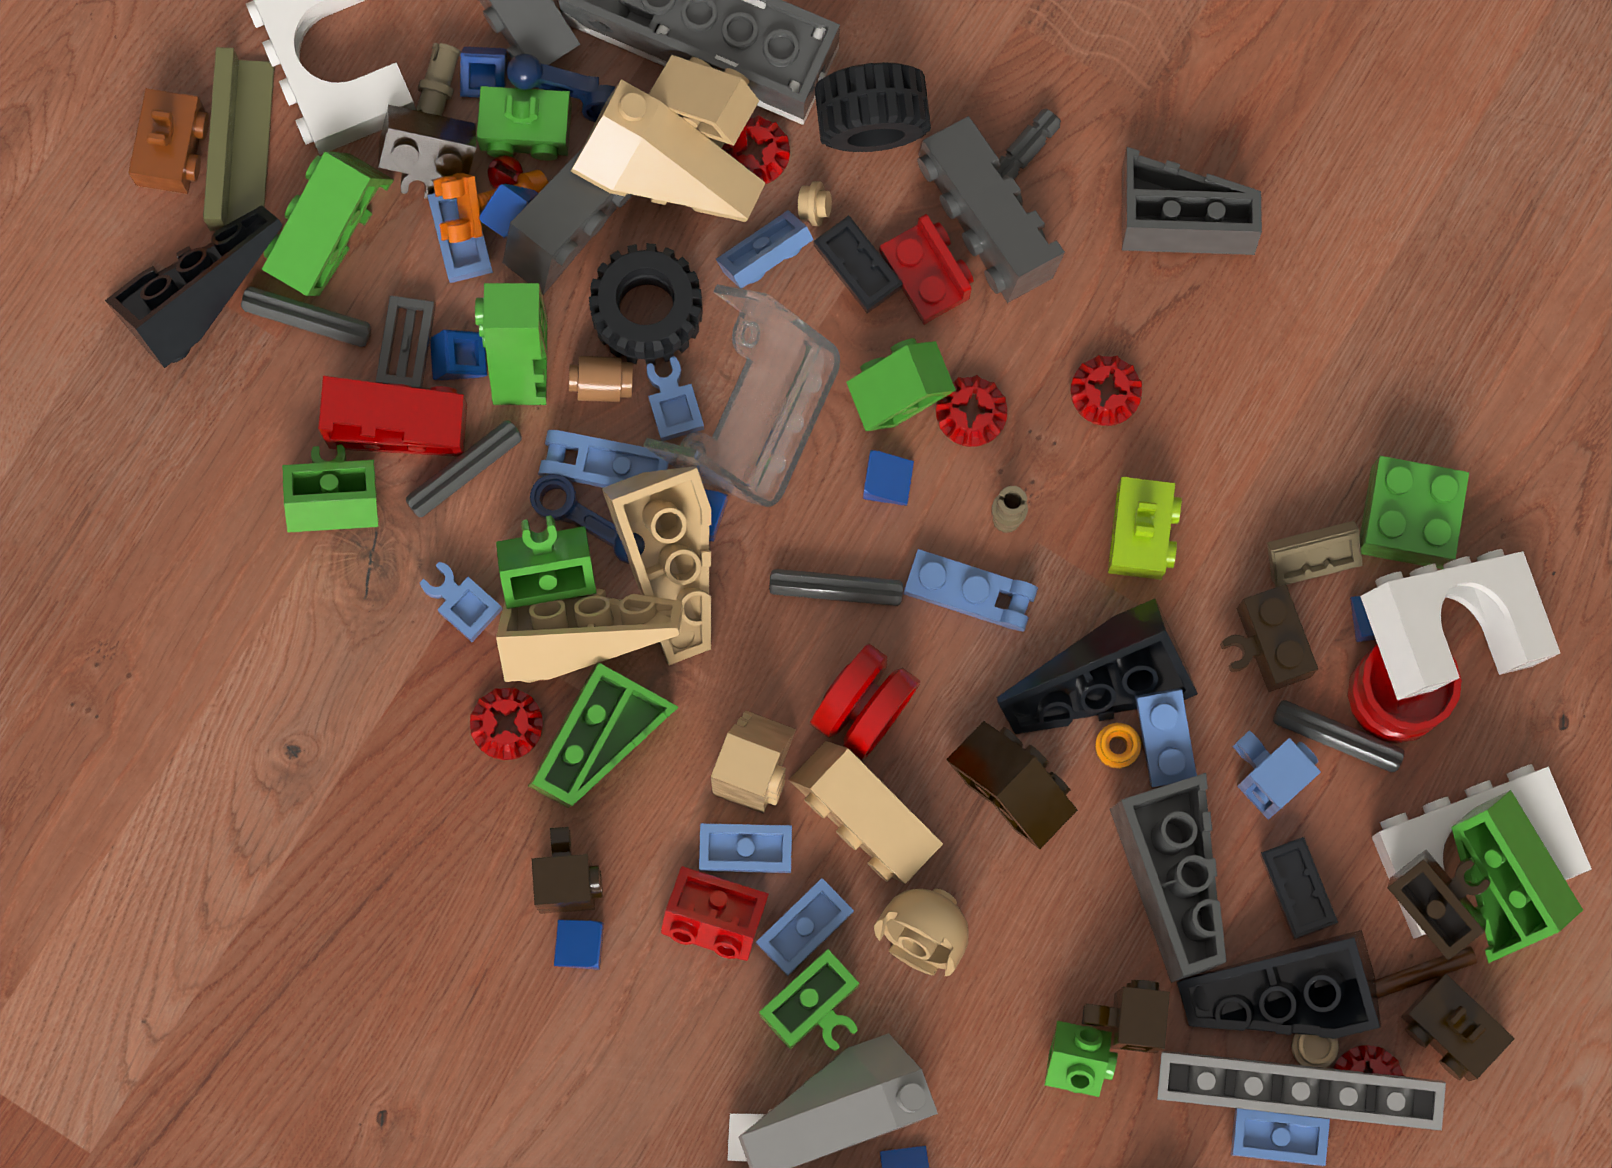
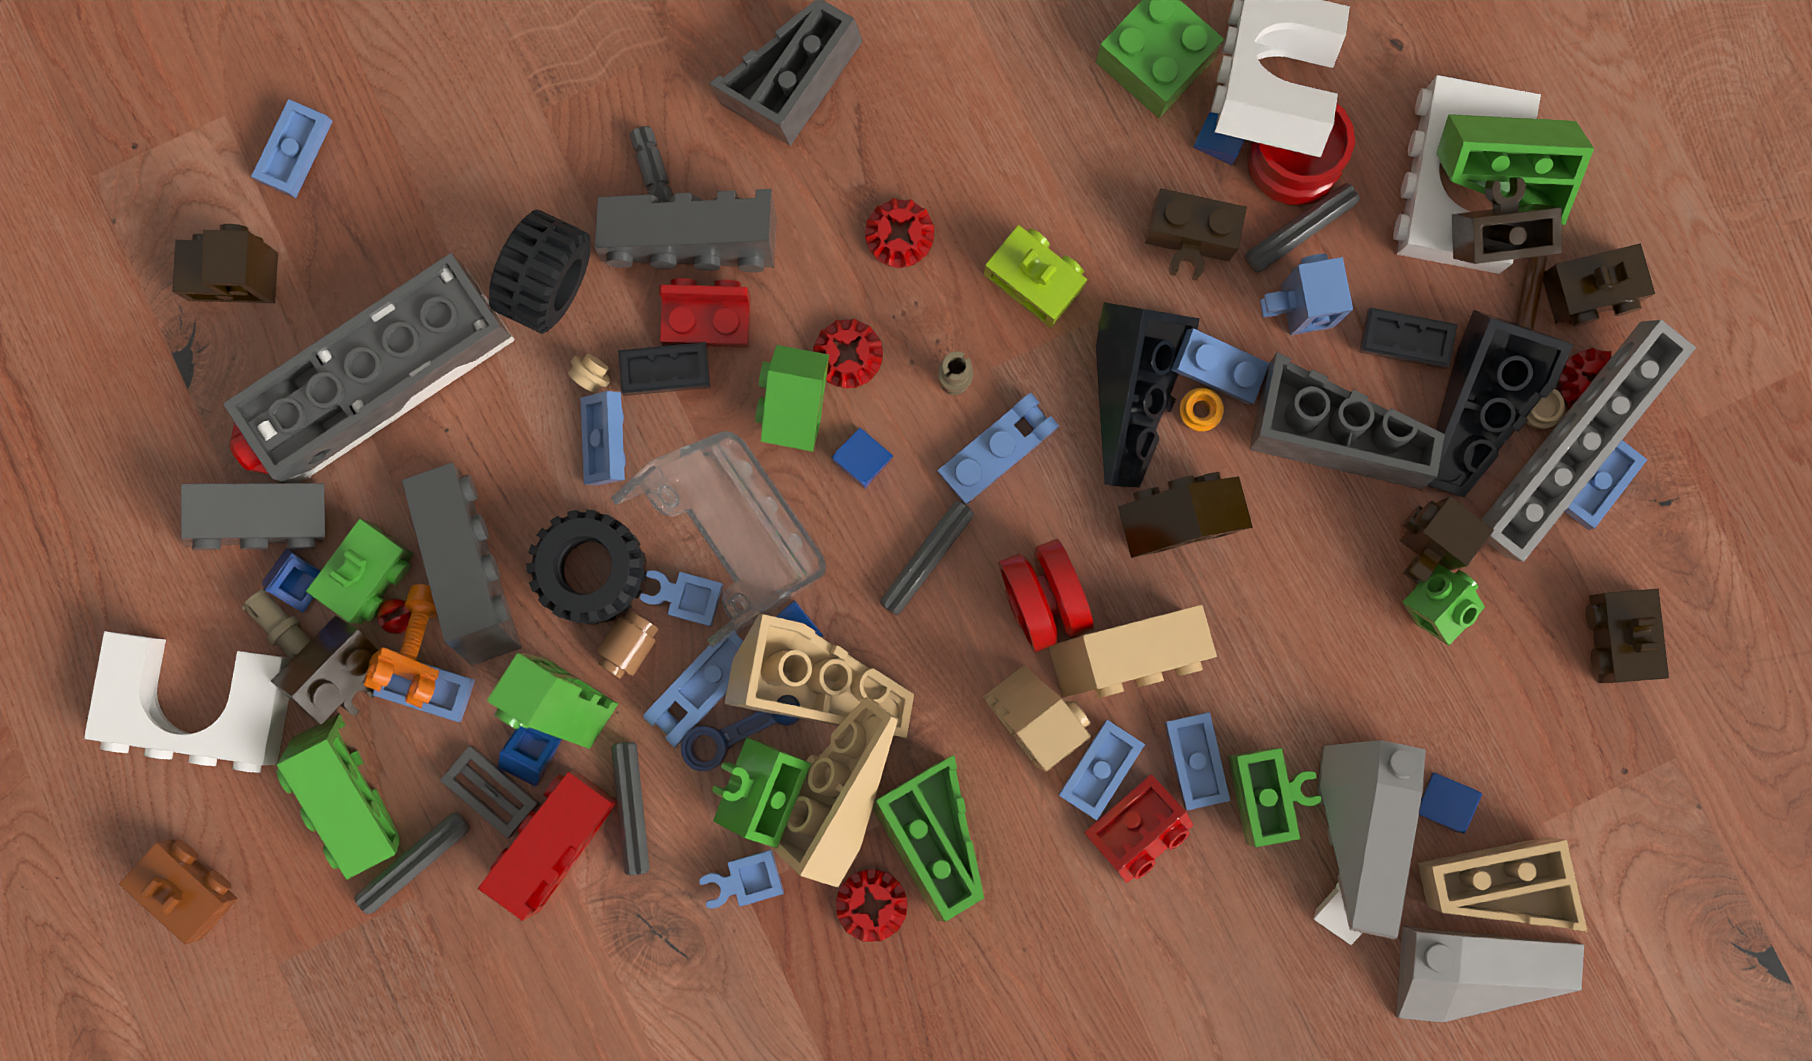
camera: 55 degrees left, 5 degrees up
black wedge [105,205,283,368] -> none
olive panel [203,47,275,231] -> none
bright green brick [282,445,379,532] -> none
blue slope [479,184,538,238] -> none
dark blue piece [507,54,616,122] -> none
dark brown brick [531,827,603,914] -> none
blue slope [554,920,604,970] -> none
tan wedge [571,79,765,222] -> none
tan brick [648,55,759,148] -> none
red gear [721,115,790,184] -> none
tan cylinder [874,888,969,976] -> none
dark tan plate [1267,521,1363,587] -> none

